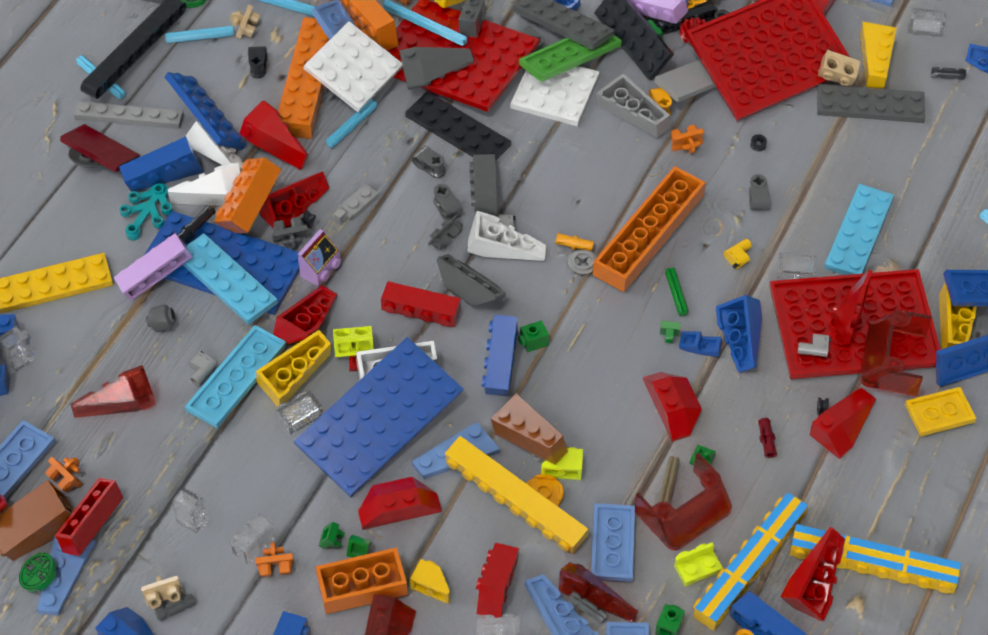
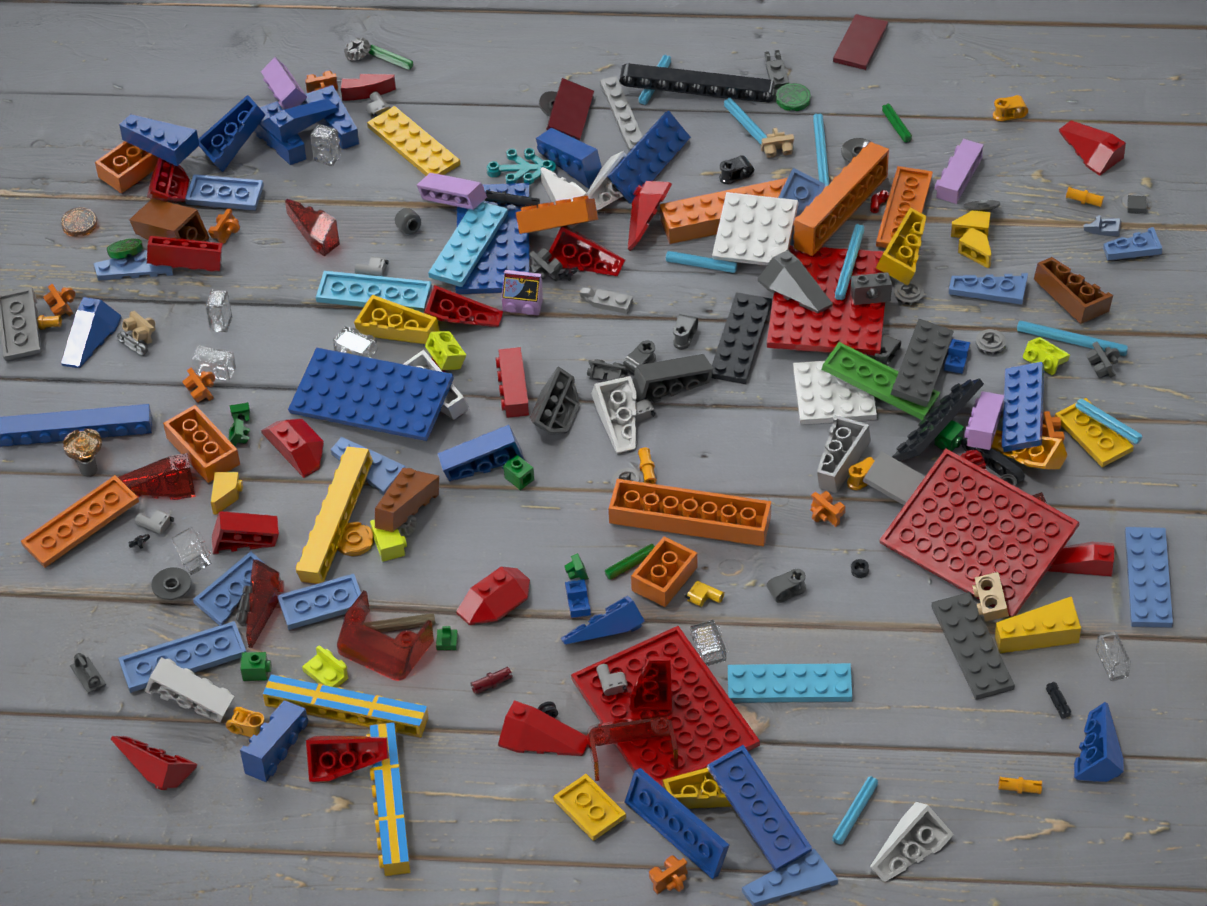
camera: 70 degrees right, 5 degrees down
none -> orange brick [631,536,698,607]

